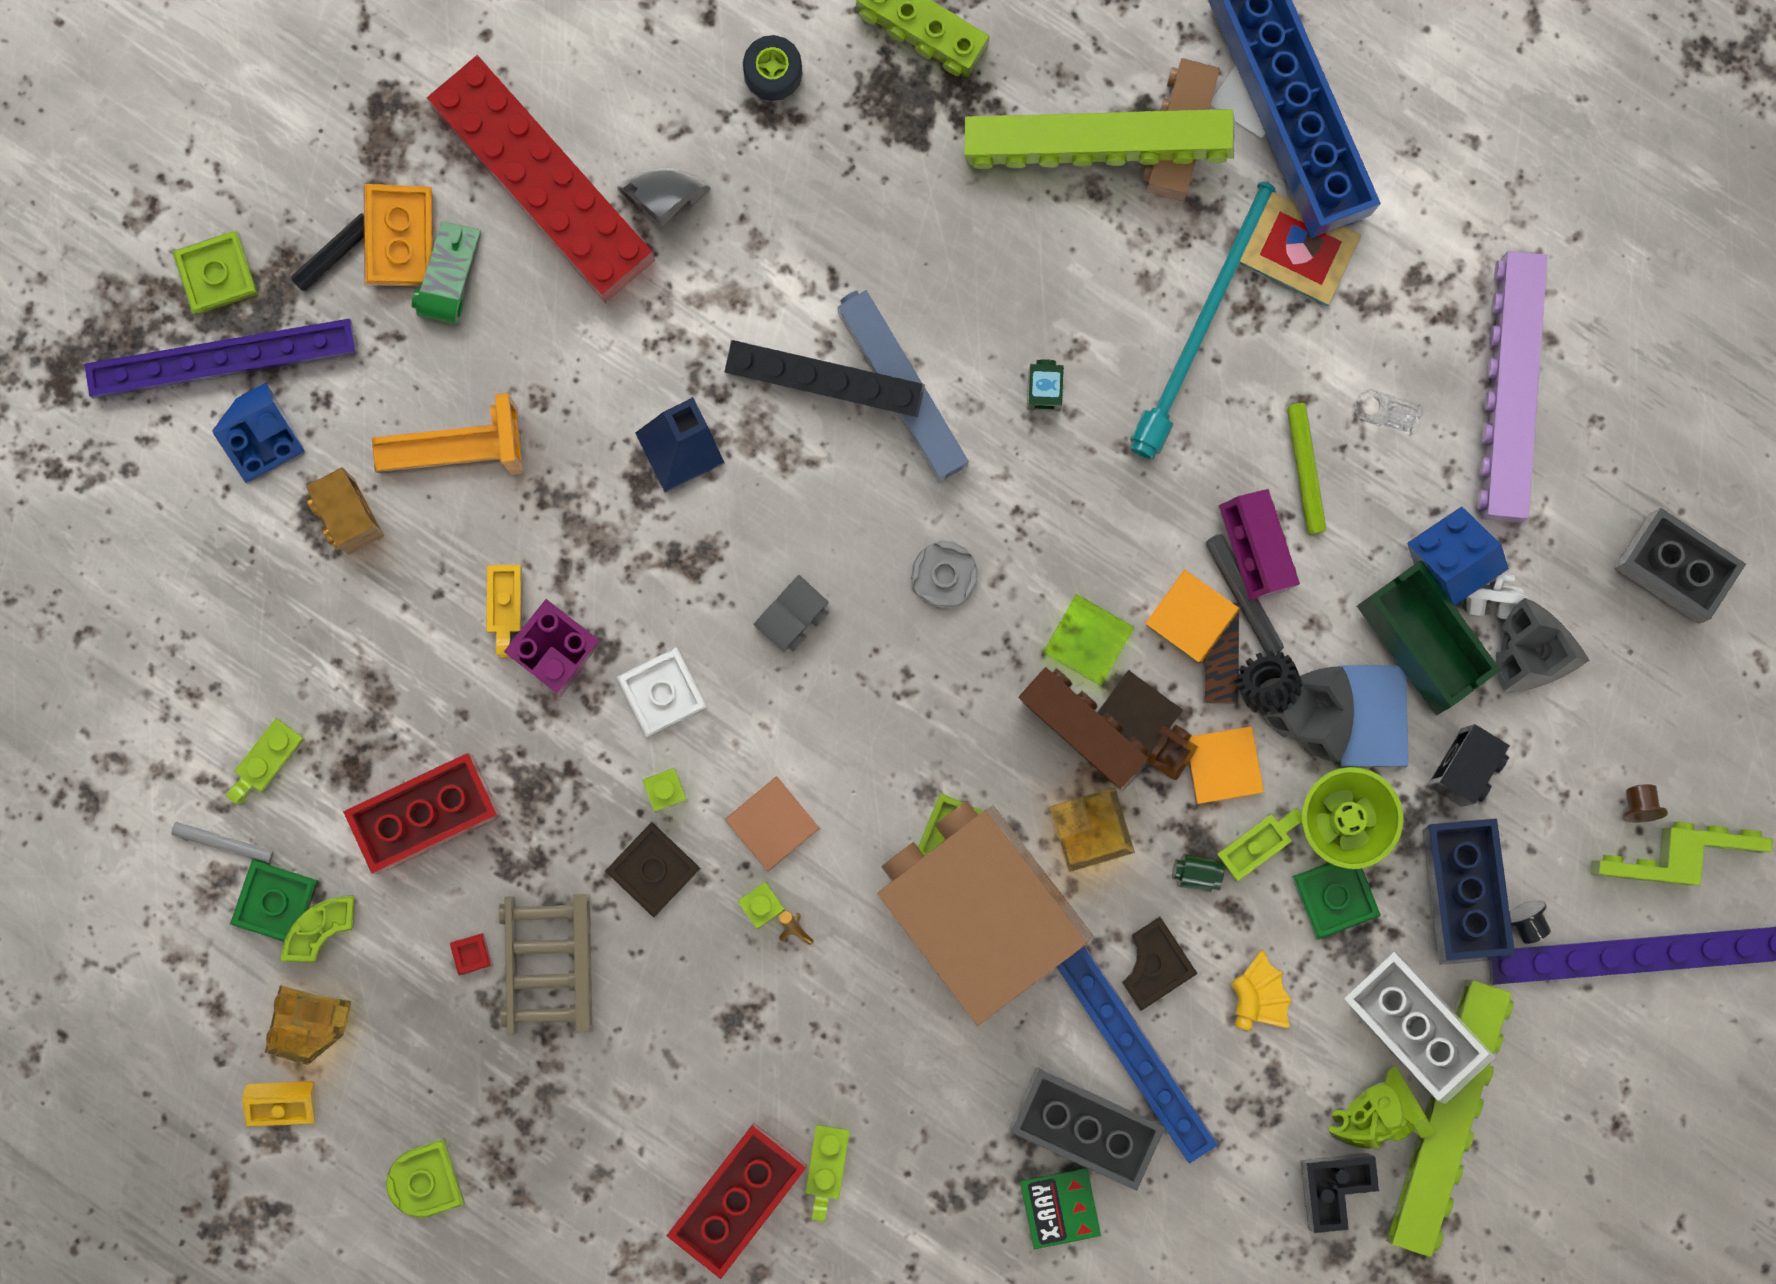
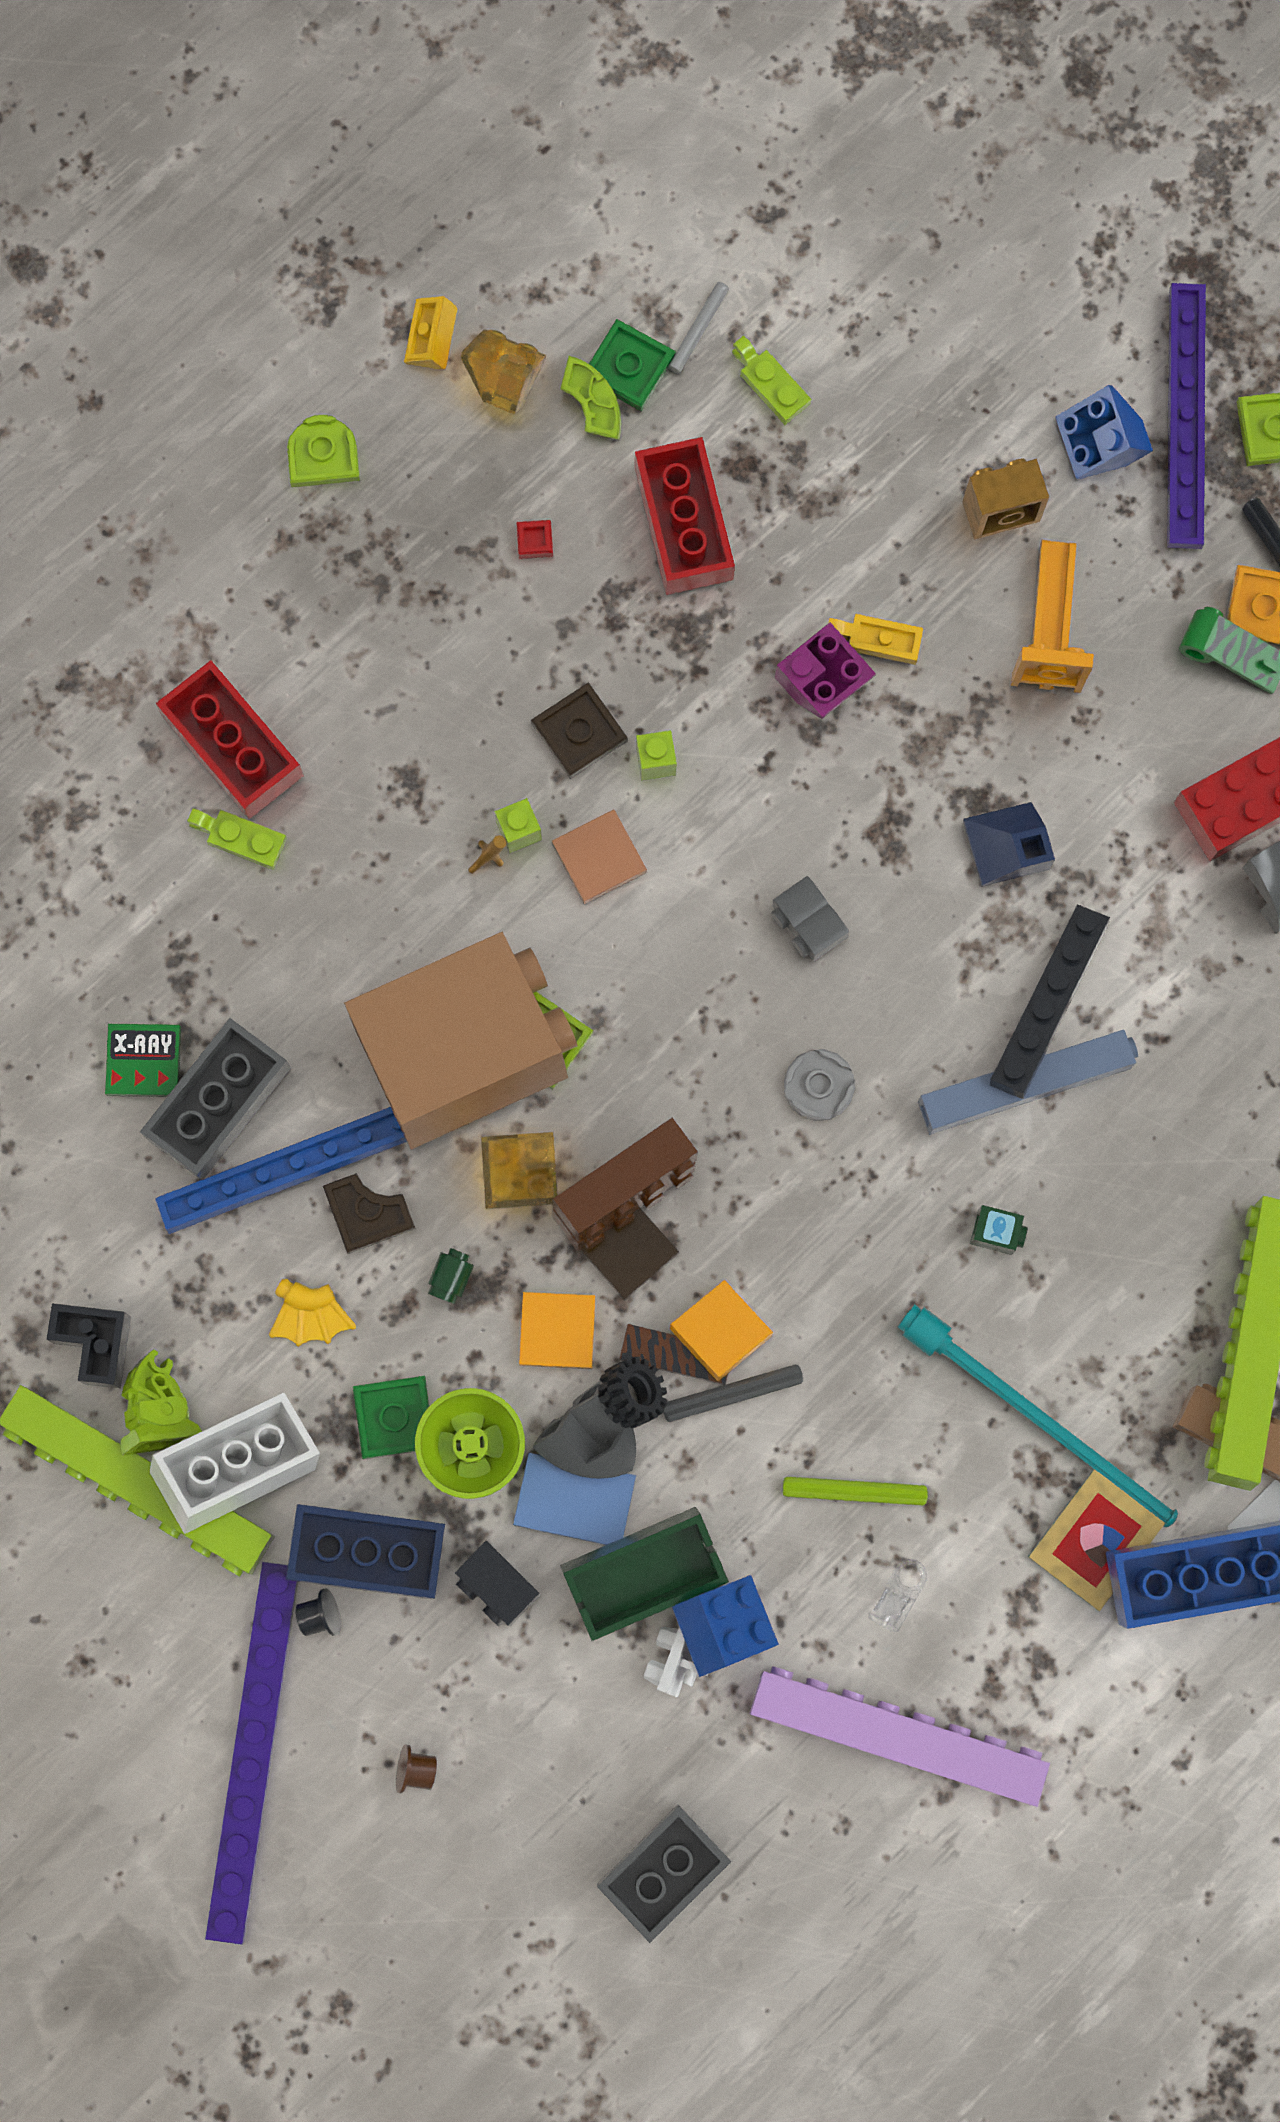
camera: 105 degrees right, 5 degrees down
dark tan fence [499,894,593,1035] -> none
white tile [617,647,708,738] -> none
clear neon green tile [1042,593,1135,686] -> none
reddish brown bracket [1148,724,1198,781] -> none
lime plate [1216,808,1302,882] -> none
magenta brick [1218,489,1300,601] -> none
dark grey brick [1496,598,1590,692] -> none
lime bracket [1591,822,1773,886] -> none

